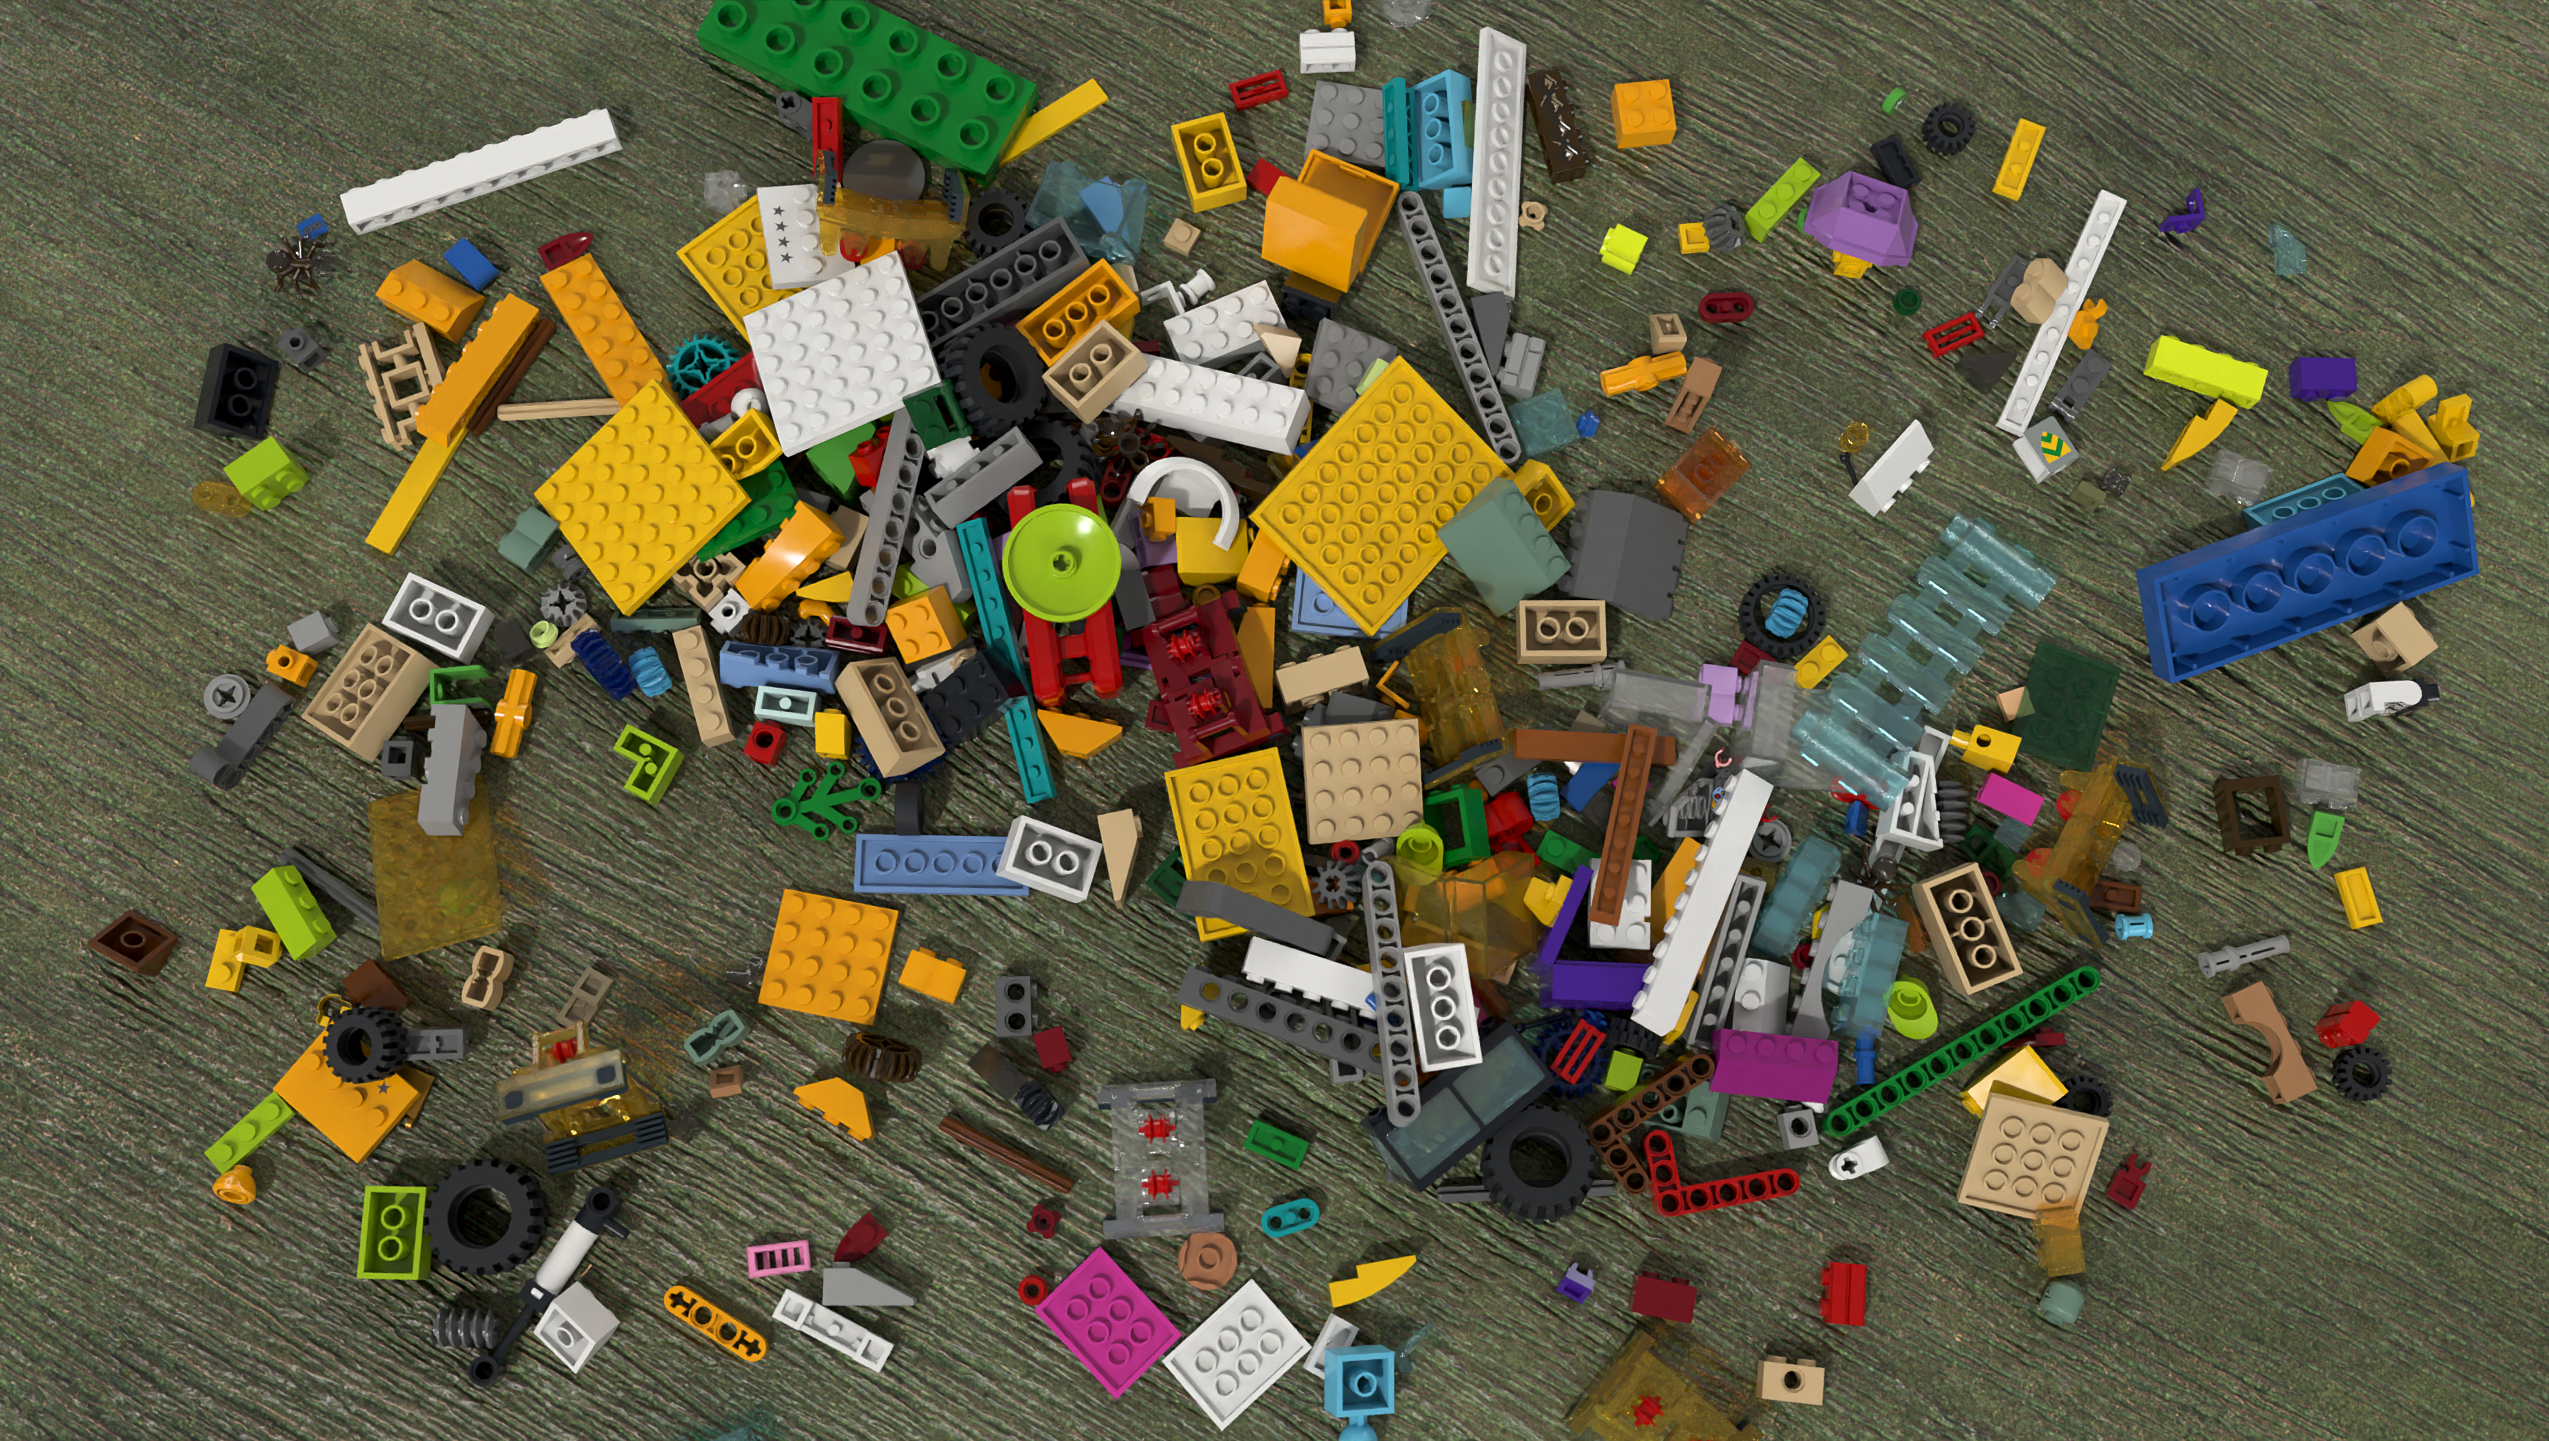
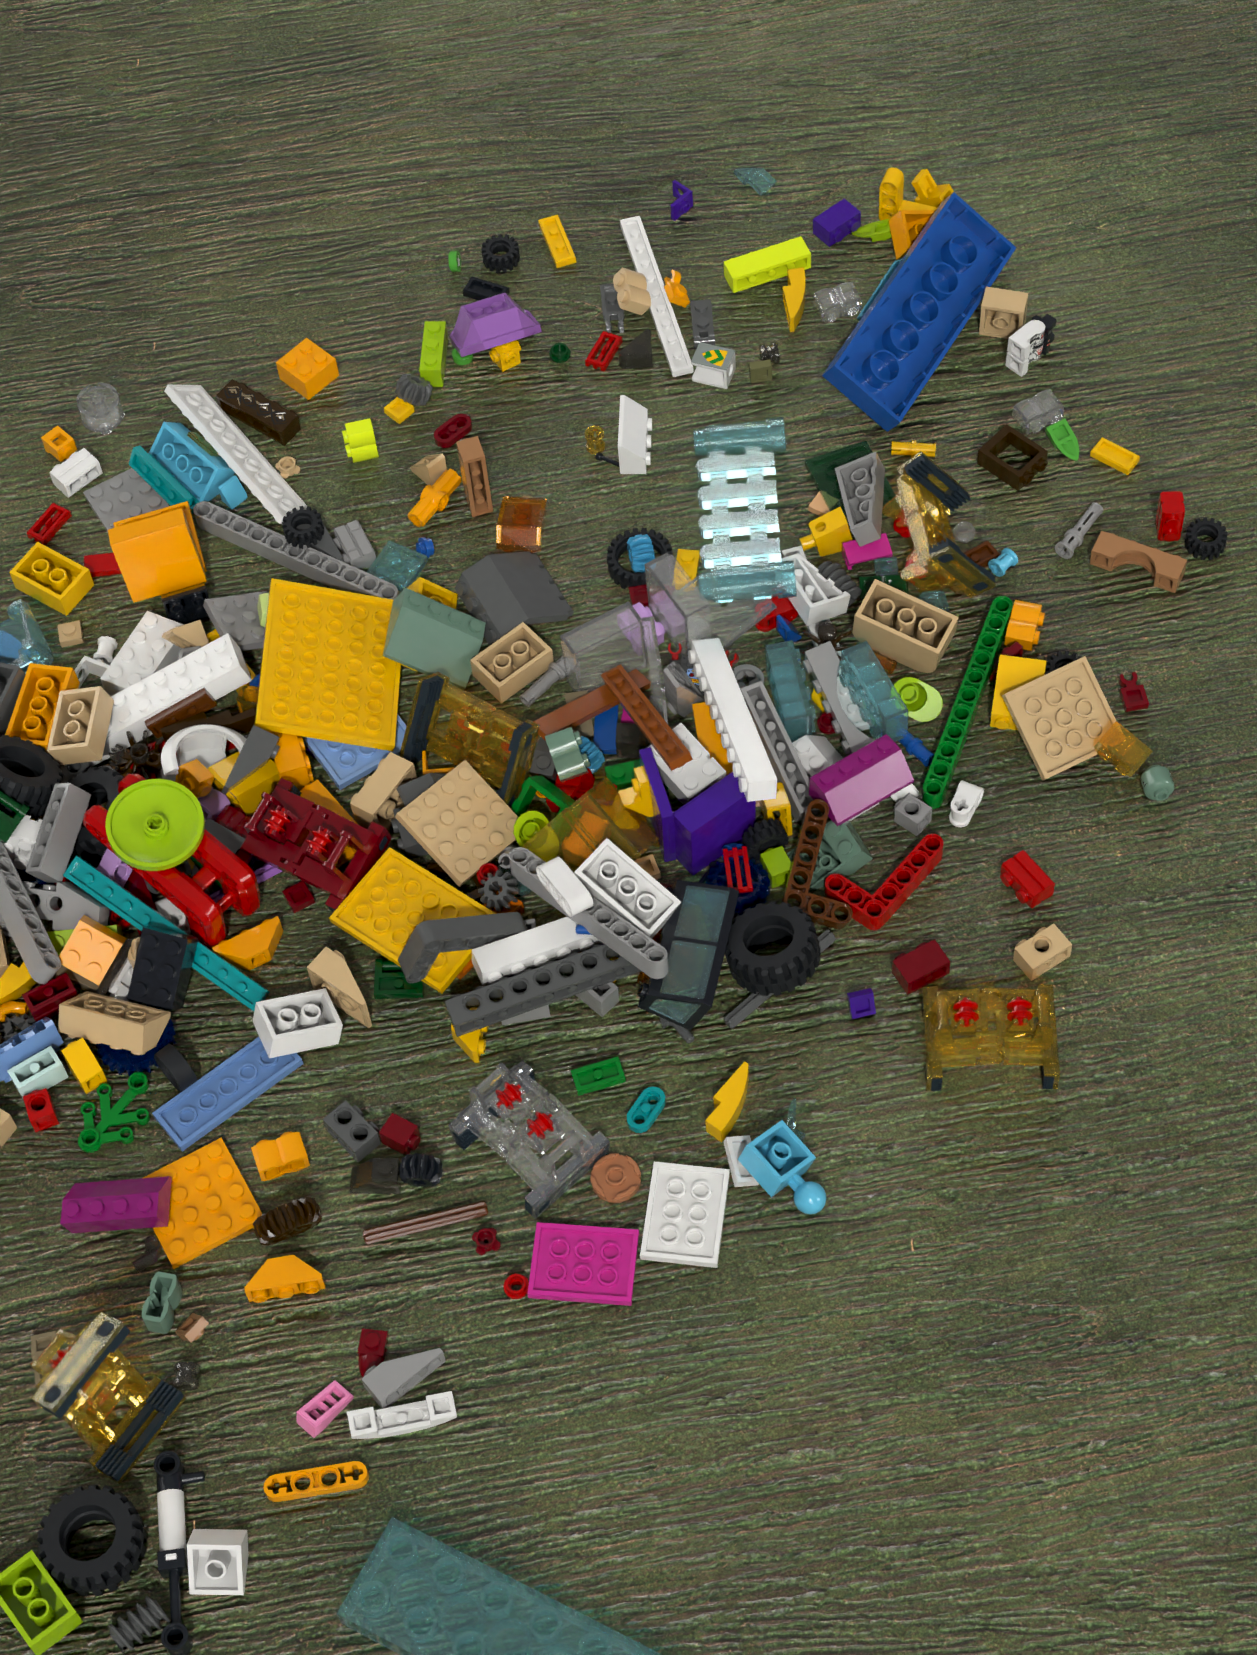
camera: 30 degrees left, 20 degrees down
none -> magenta slope [60,1176,172,1233]
none -> reddish brown tile [144,688,217,739]
none -> dark grey slope [221,725,280,794]
none -> black tyre [282,506,324,549]
none -> white beam [536,857,593,917]
none -> sand green brick [545,727,591,782]
none -> light grey wedge [835,452,885,547]
none -> yellow pin [891,440,936,458]
none -> light orange brick [1005,600,1045,651]

